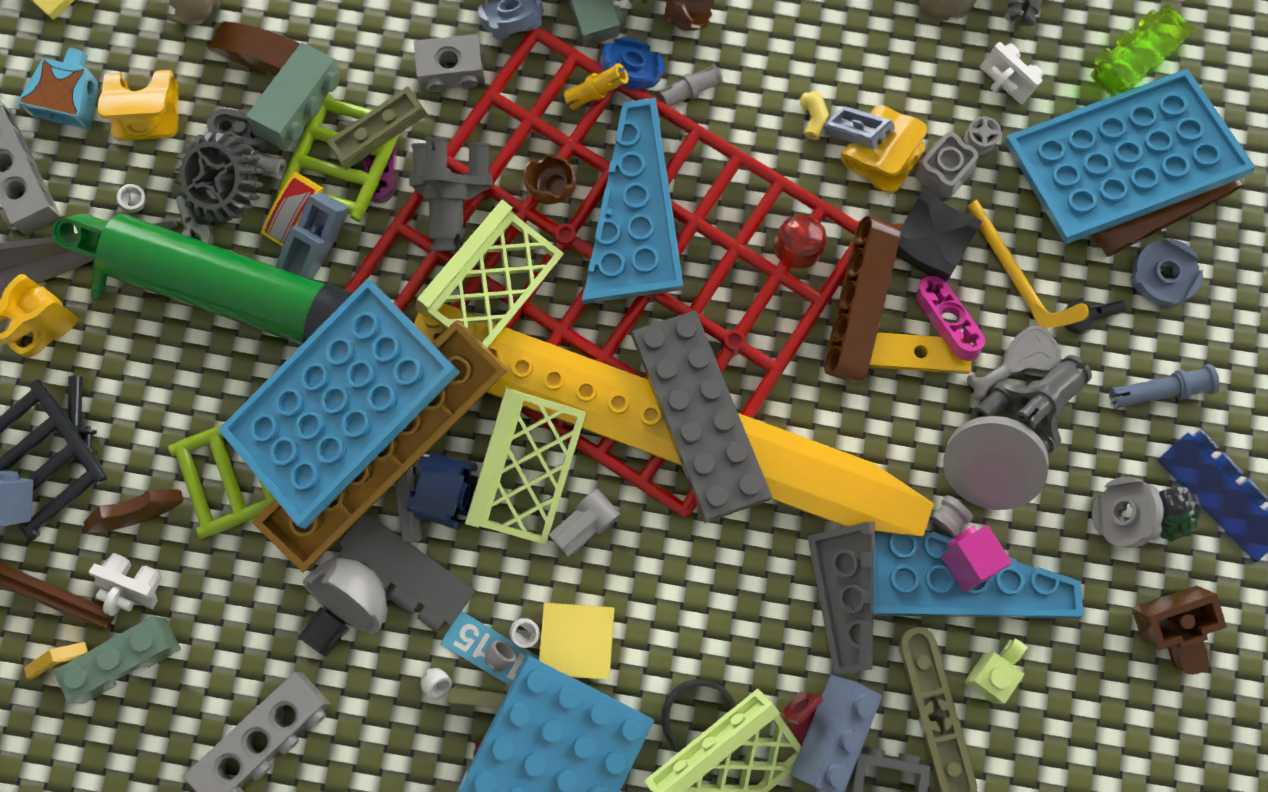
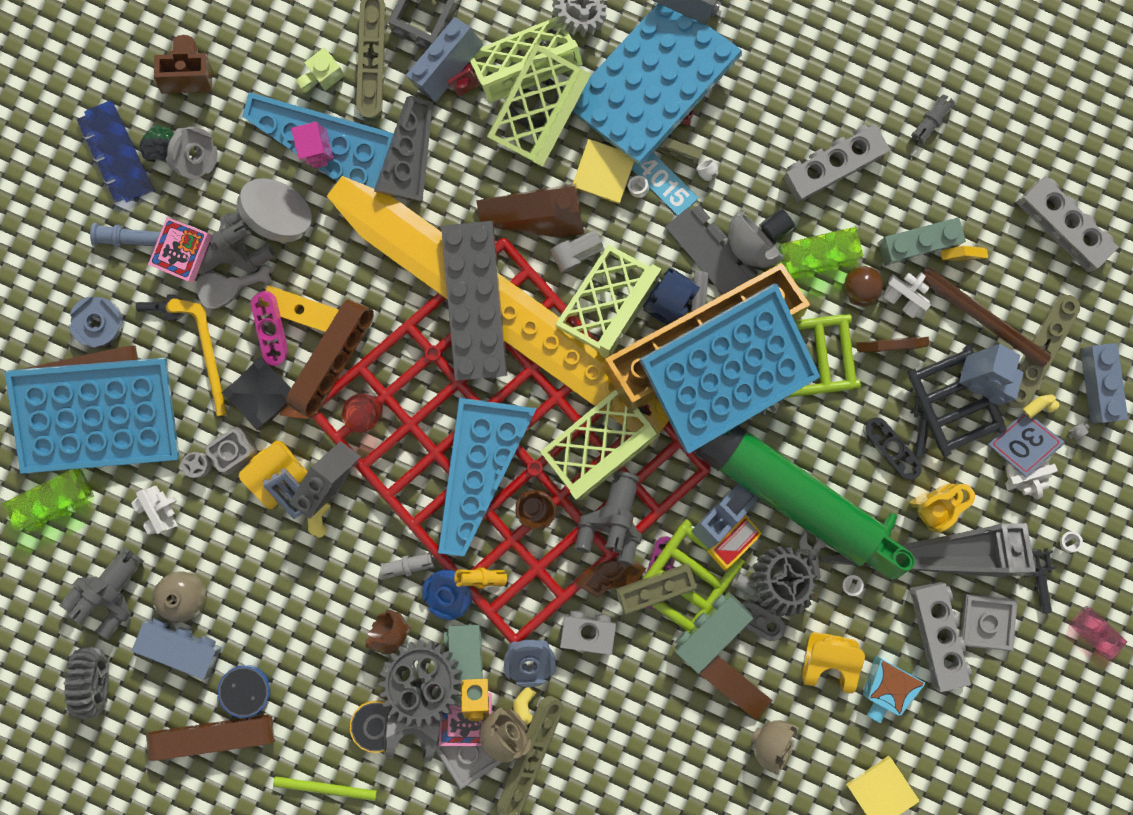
camera: 165 degrees left, 10 degrees up
light grey hinge [484,640,516,672] -> none
light grey wheel [929,495,973,539] -> none
none -> tile [148,217,212,283]
none -> dark grey window [289,441,361,519]
none -> reddish brown wedge [476,183,584,238]
none -> yellowish green fence [487,43,591,167]
none -> reddish brown tile [576,559,647,598]
none -> clear neon green brick [778,226,864,280]
none -> reddish brown hair [844,266,883,307]
none -> black beam [863,417,922,480]

